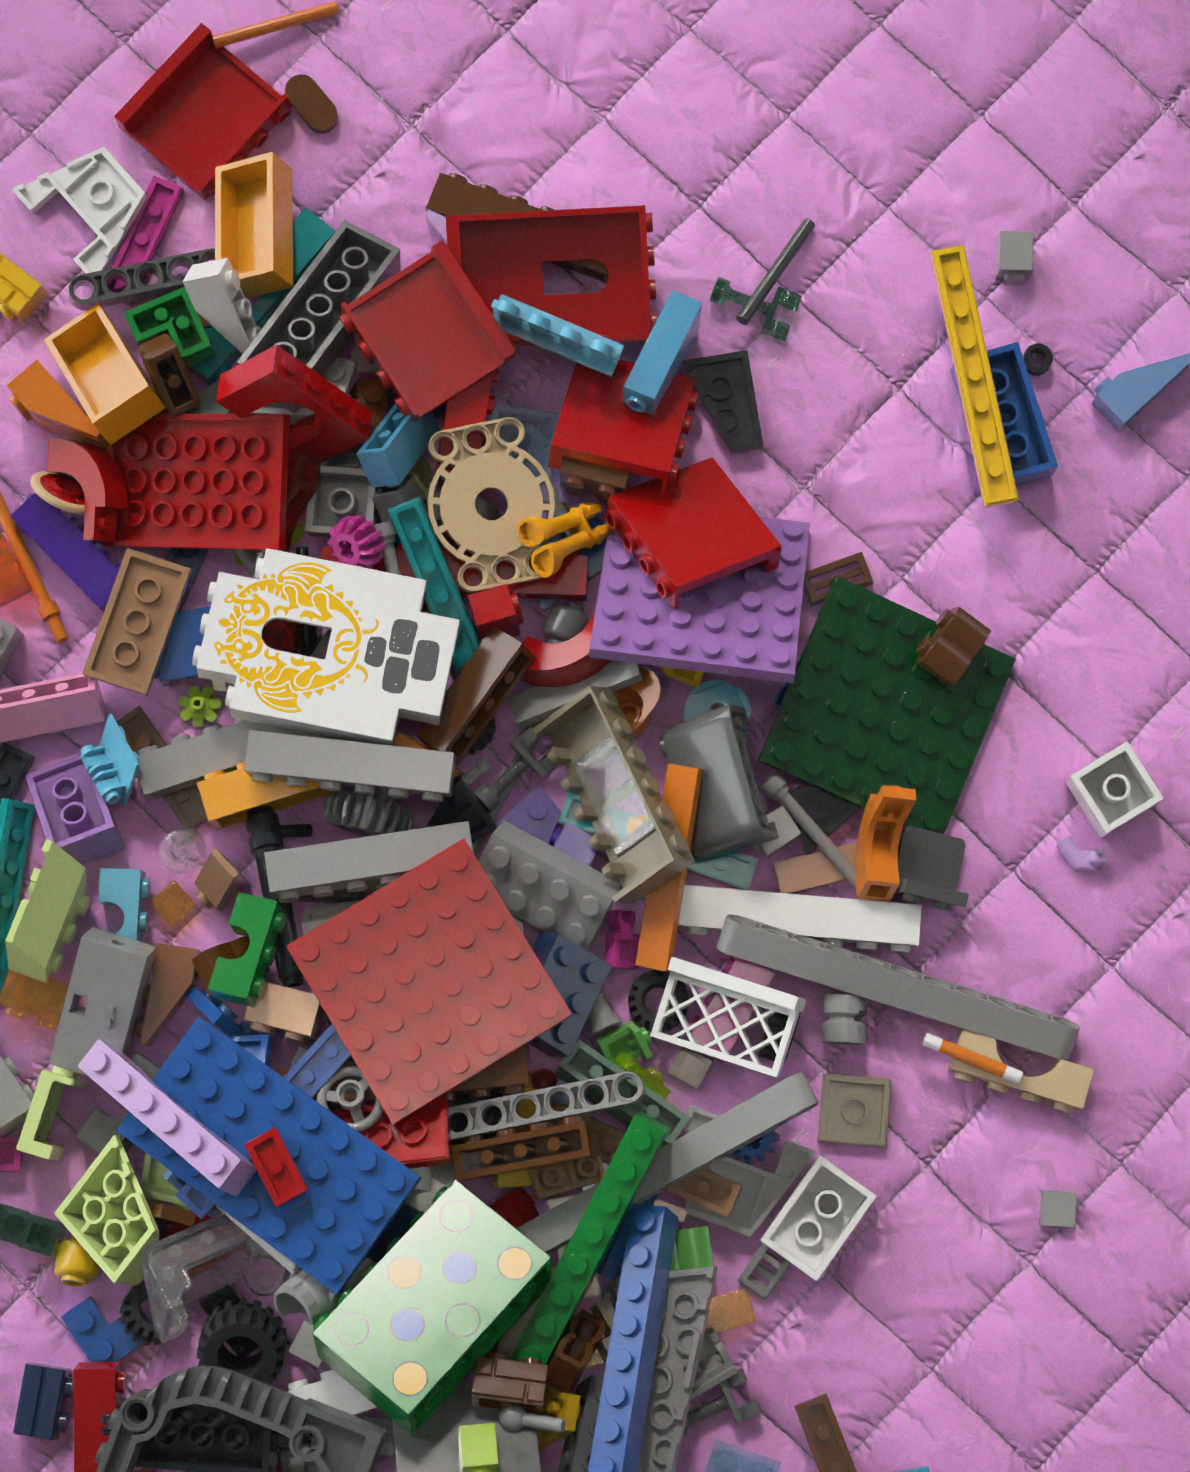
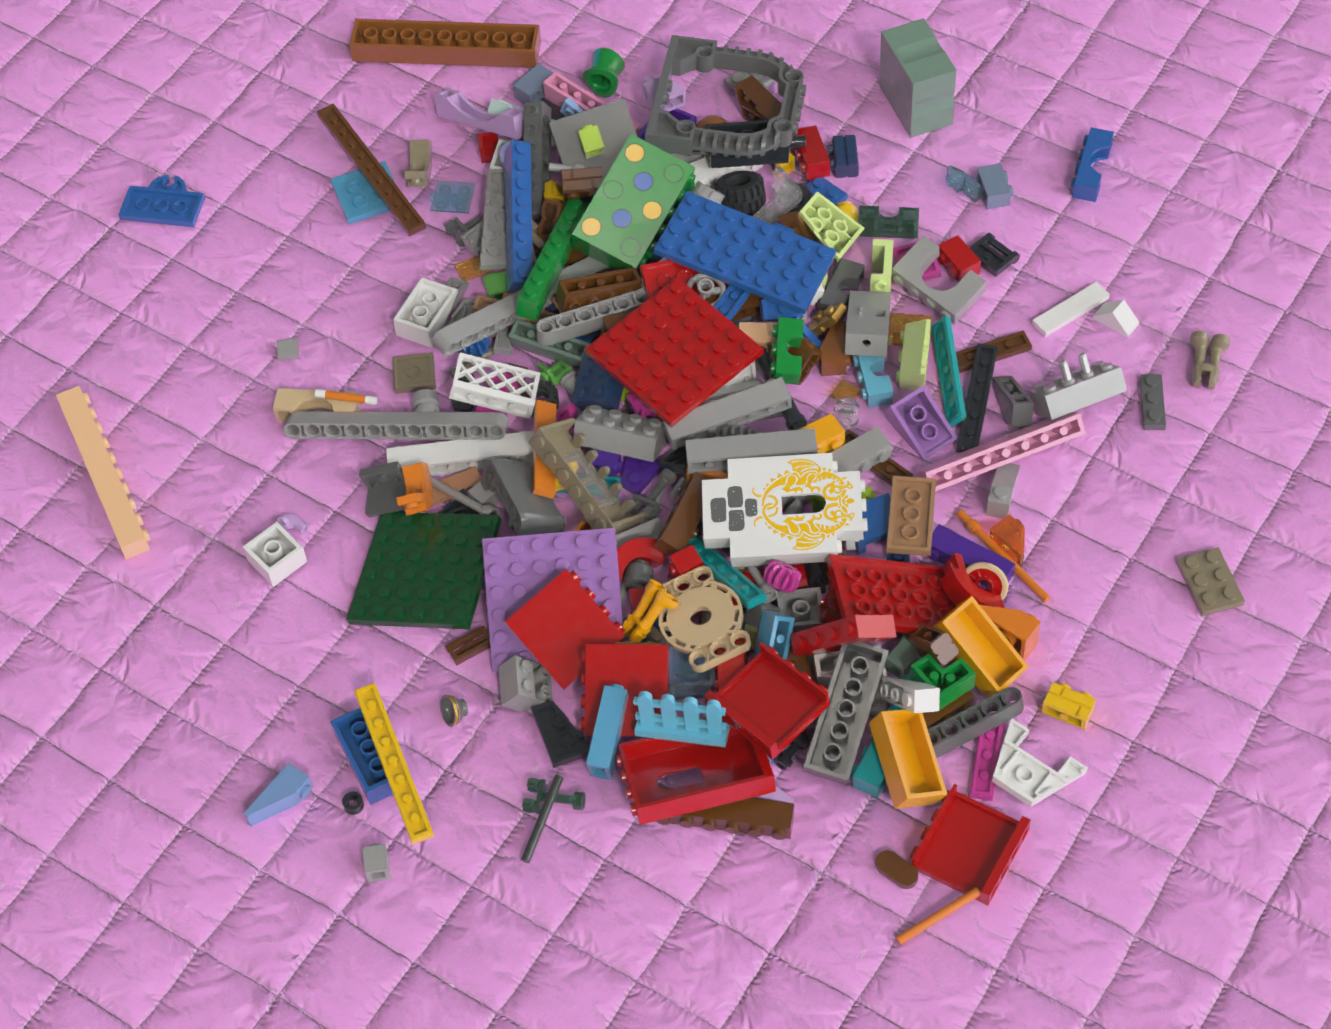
camera: 170 degrees right, 25 degrees down
lavender arch [77,1039,257,1197] -> none
medium azure hinge [80,714,140,807] -> none
medium nougat slope [194,848,251,911] -> none
red plate [244,1127,310,1208] -> none
clear neon green plate [613,1051,671,1099] -> none
reddish brown brick [915,607,991,686] -> none
none -> dark grey piece [440,695,468,727]
none -> light grey slope [498,655,553,712]
none -> pearl gold wing [808,303,847,335]

